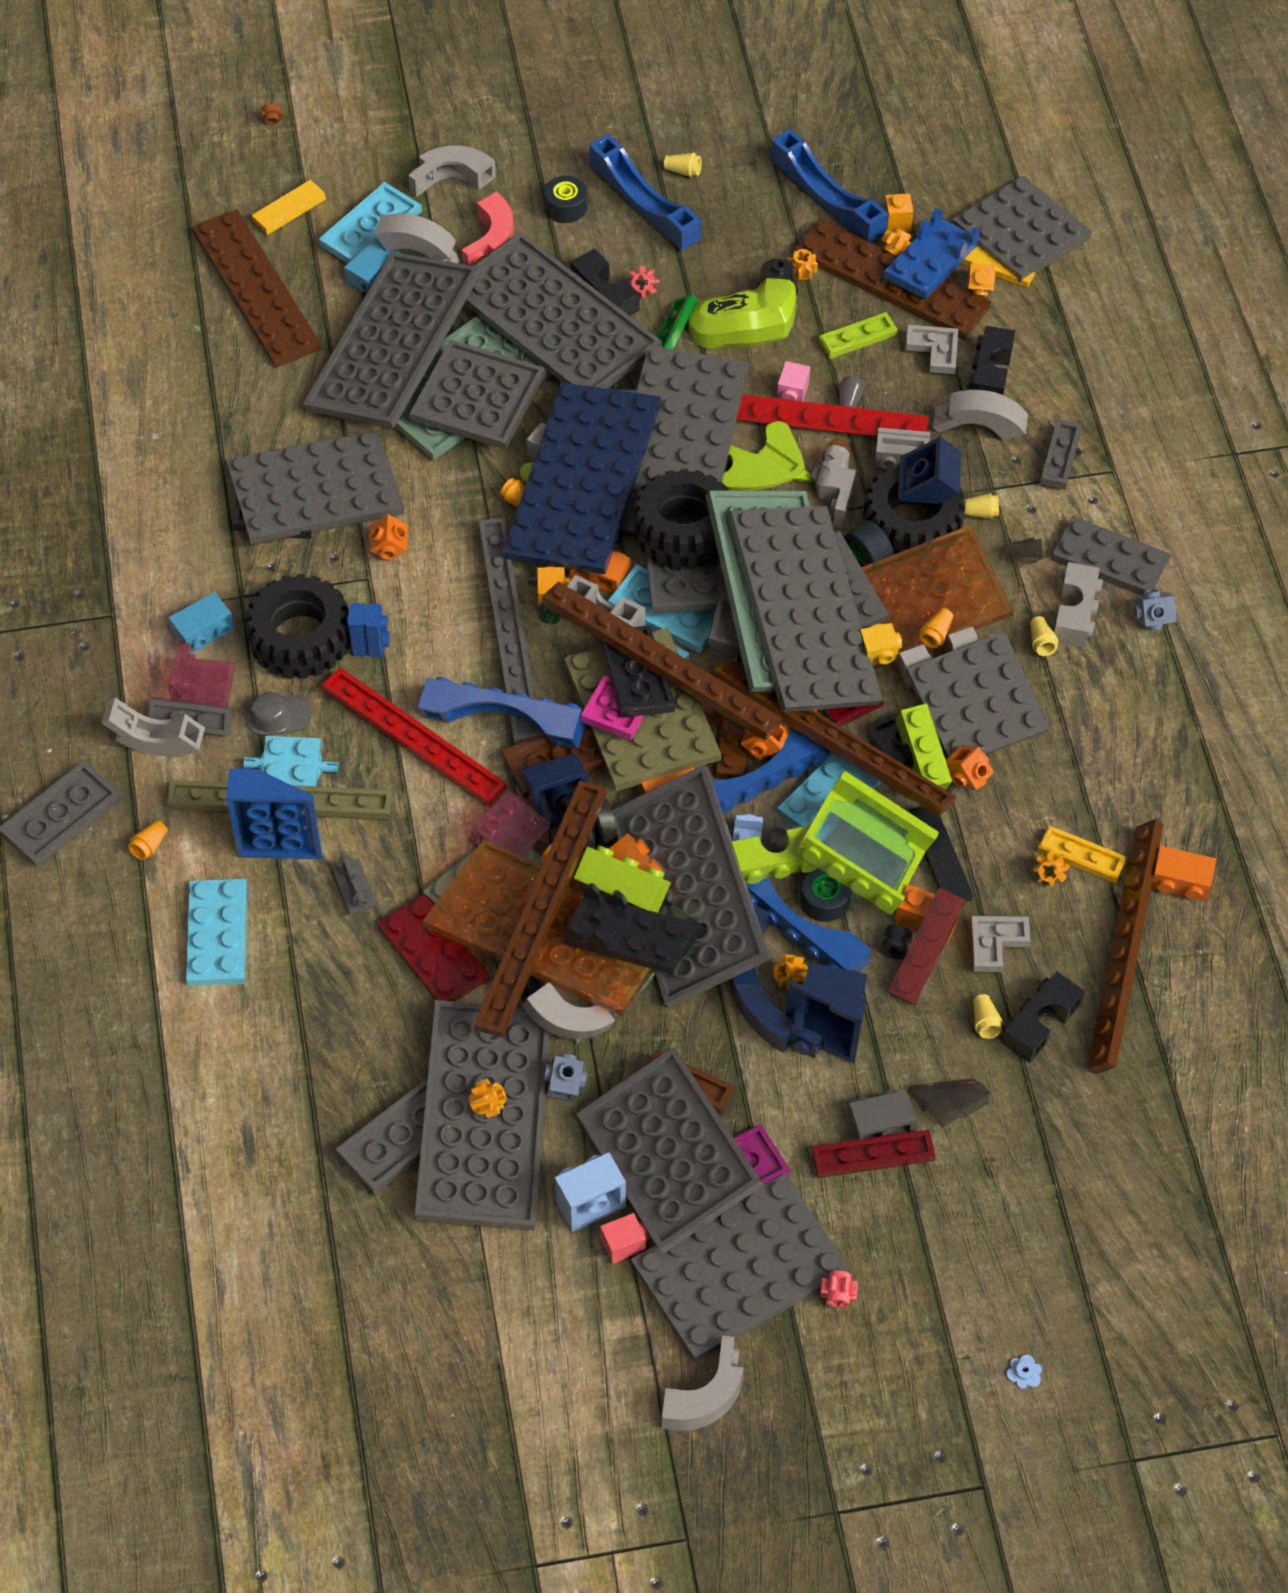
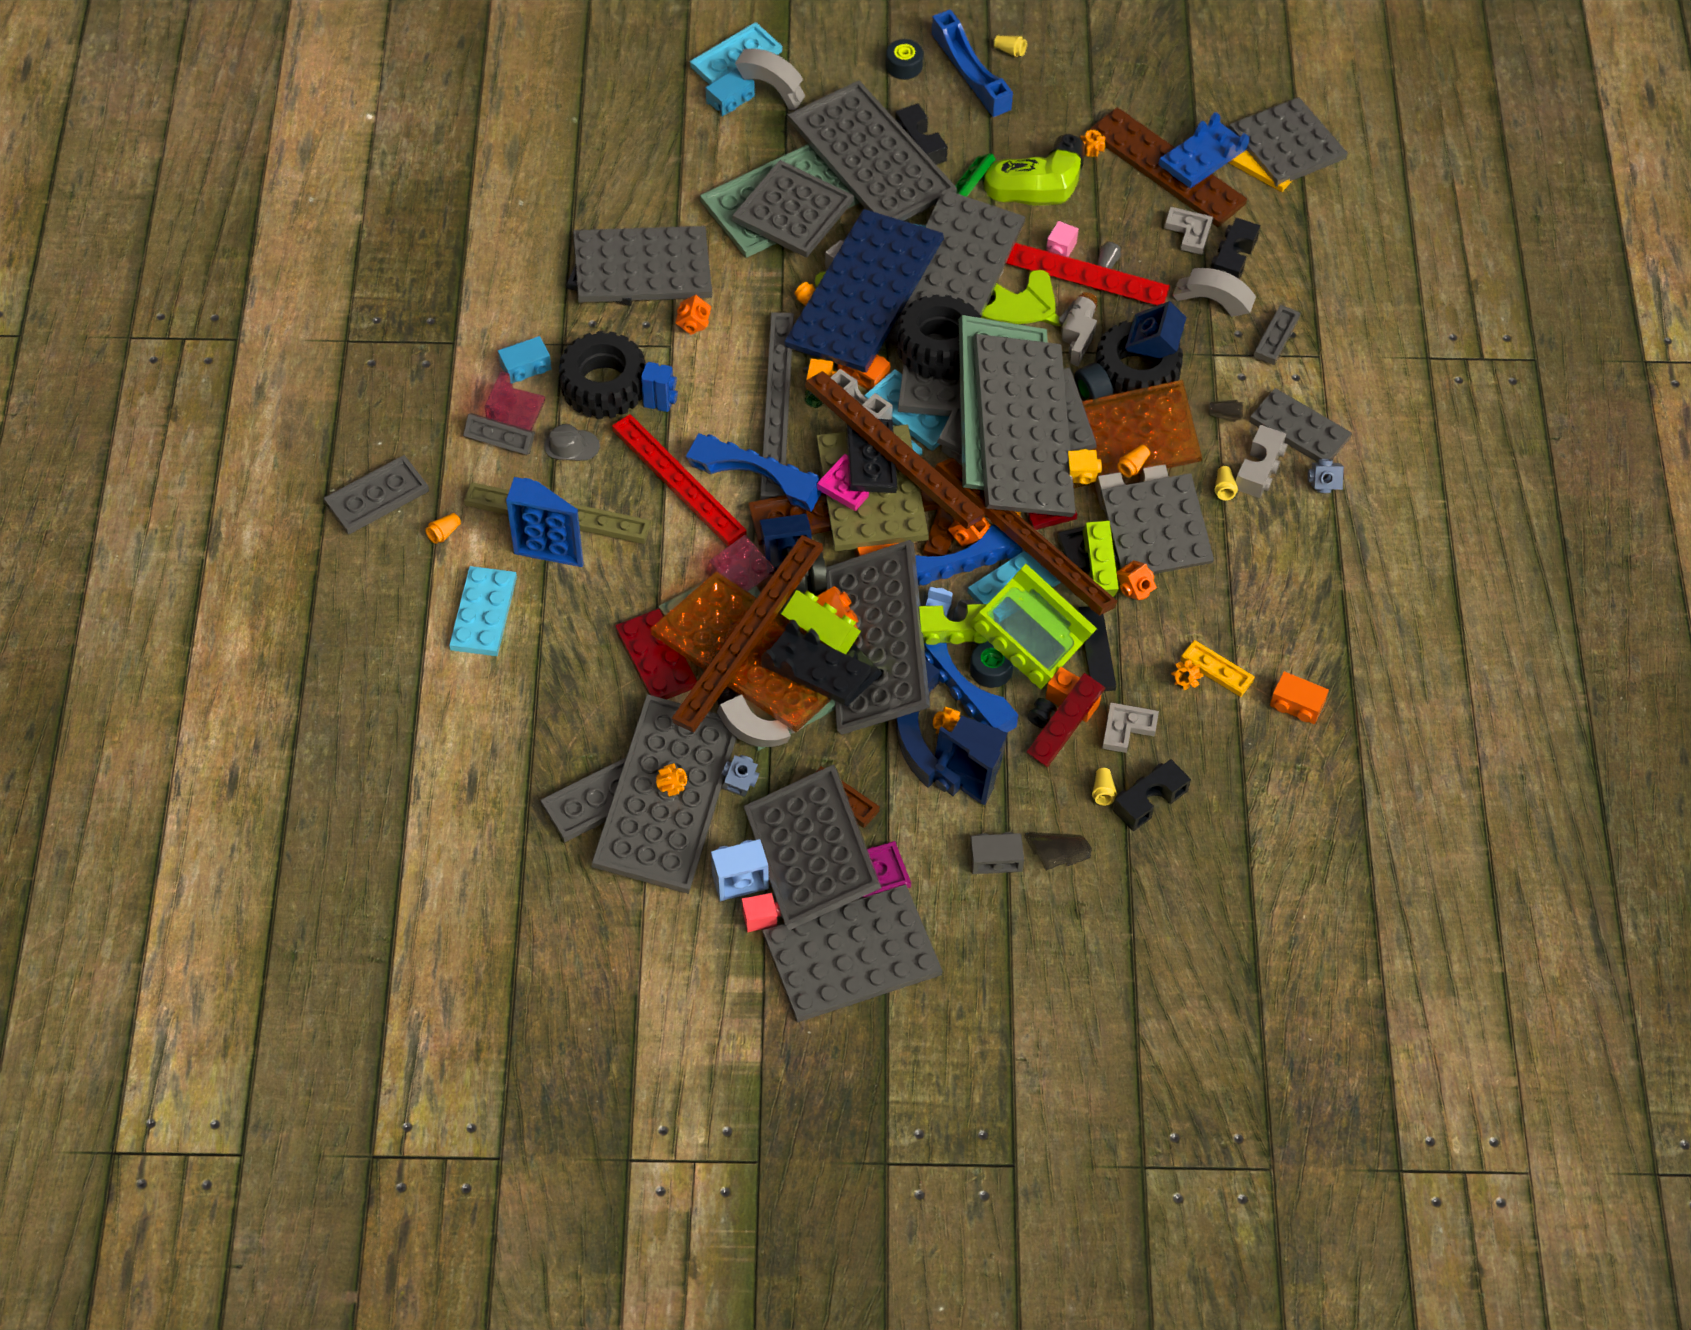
camera: 10 degrees right, 0 degrees up
light grey arch [102,697,205,757] -> none
reddish brown plate [192,209,321,368] -> none
medium azure plate [244,736,339,787] -> none
yellow tile [252,180,326,235] -> none
dark grey plate [303,252,481,428] -> none
dark grey hinge [332,855,377,915] -> none
light grey arch [408,145,496,197] -> none
coral arch [462,191,514,266] -> none
coral gear [628,266,660,298] -> none
light grey arch [661,1335,744,1431] -> none
blue arch [770,129,888,243] -> none
dark red plate [812,1129,935,1178] -> none
lime tile [818,312,898,359] -> none
coral gear [821,1271,858,1308] -> none
light grey hinge [875,428,930,469] -> none
light orange gear [881,227,912,257] -> none
light orange brick [884,194,913,233] -> none
light yellow cone [964,493,999,519] -> none
light orange brick [967,263,996,295] -> none
light blue plant [1007,1355,1042,1389] -> none
reddish brown plate [1087,819,1164,1074] -> none

